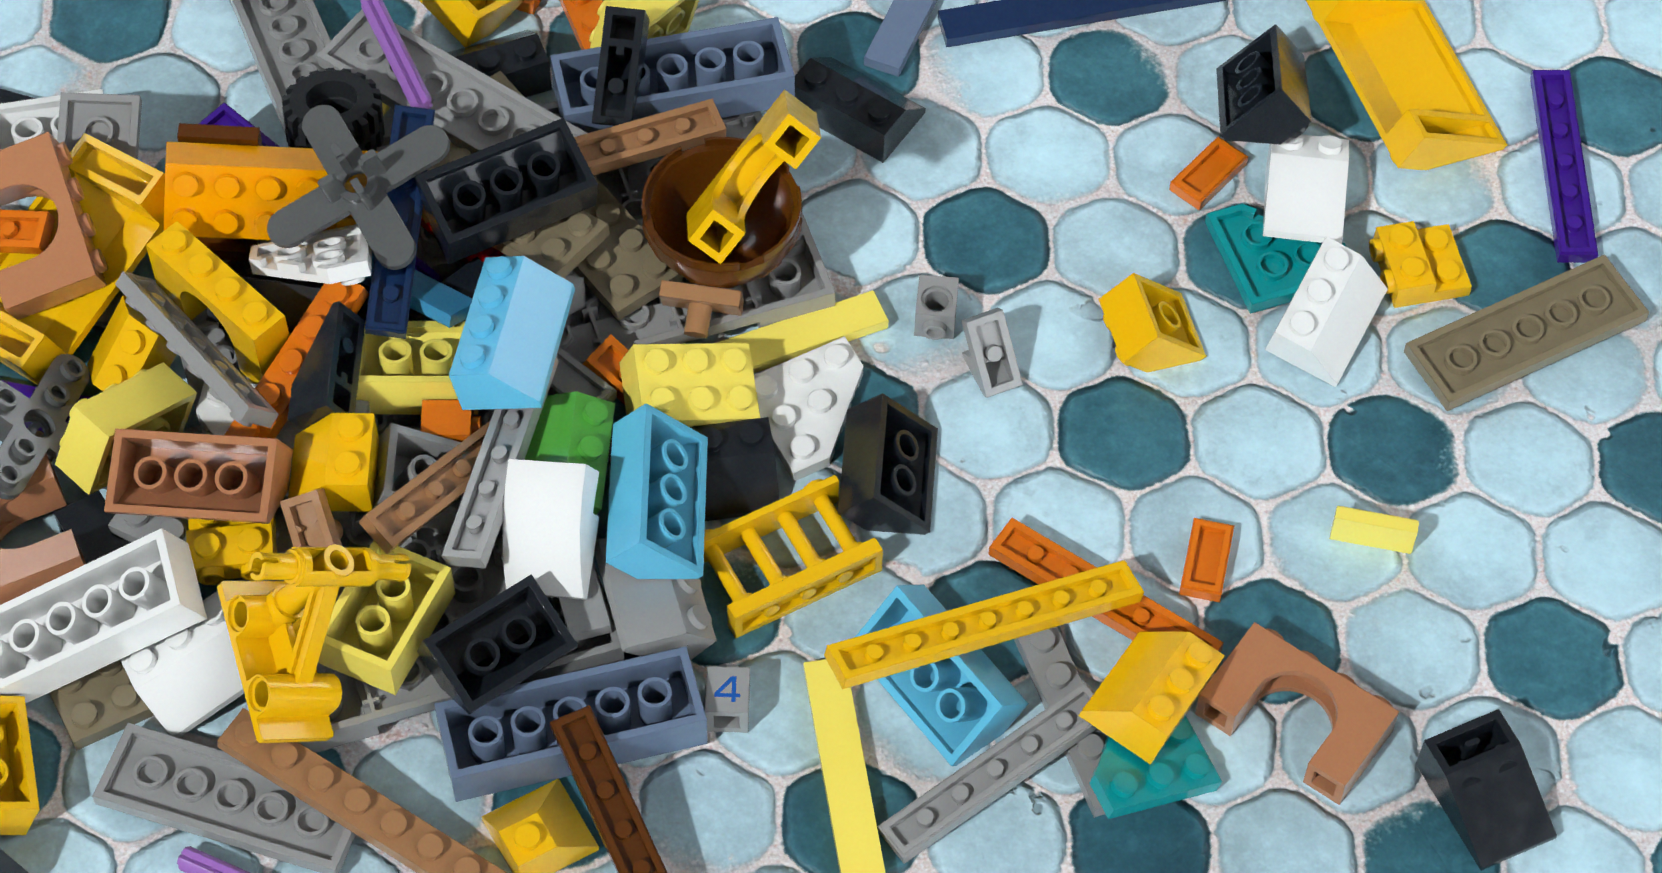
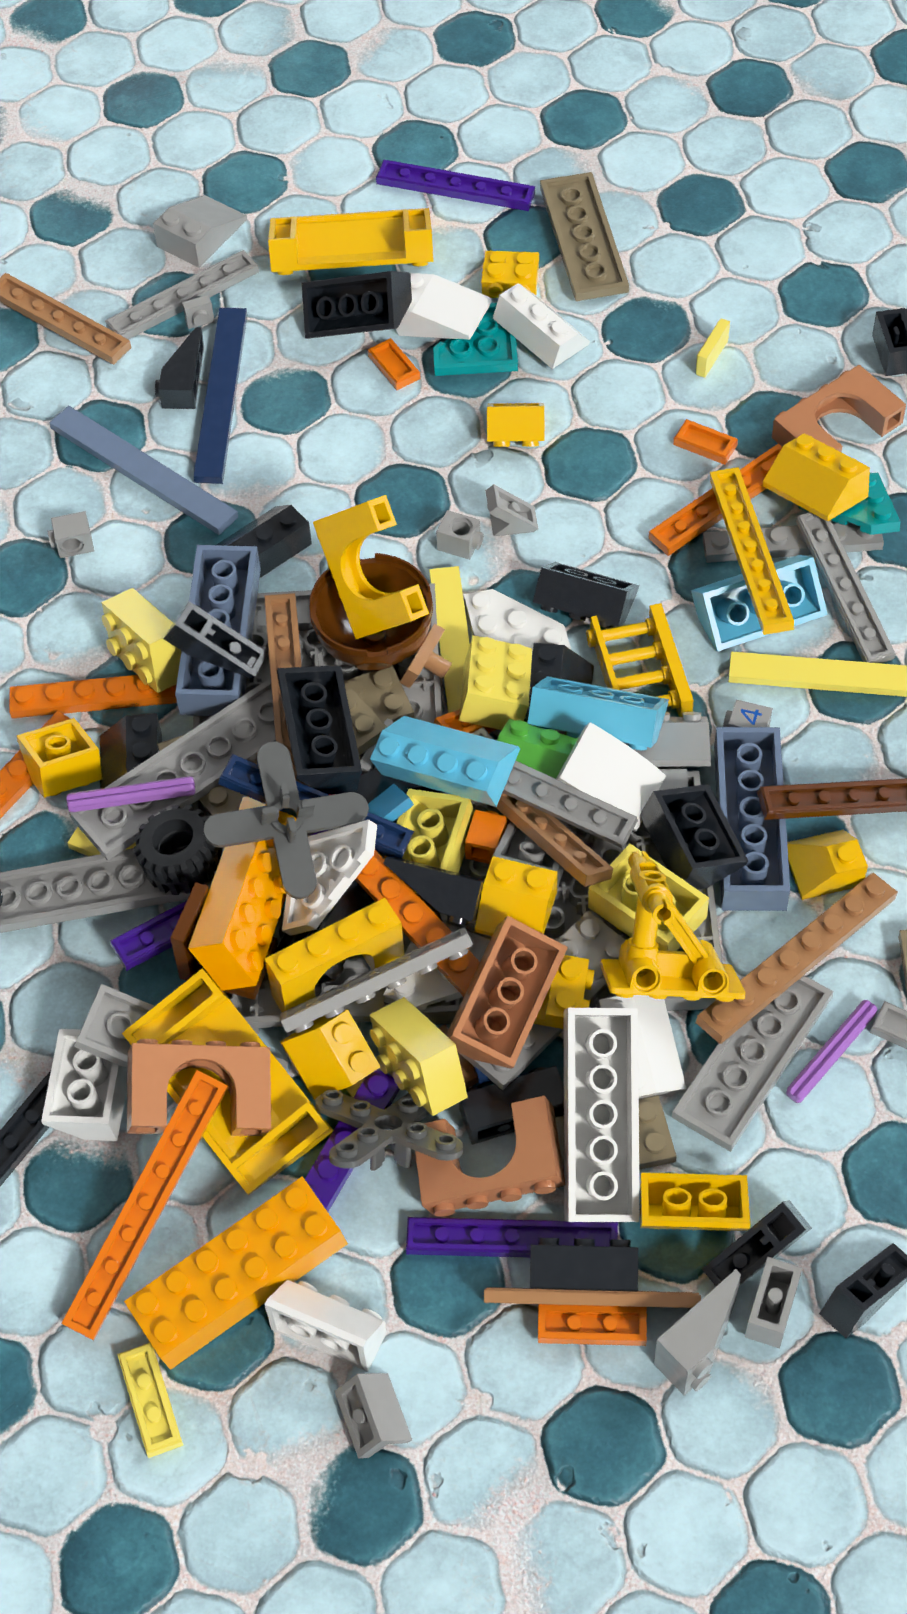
camera: 70 degrees left, 0 degrees up
medium nougat tile [280,488,343,547] -> none

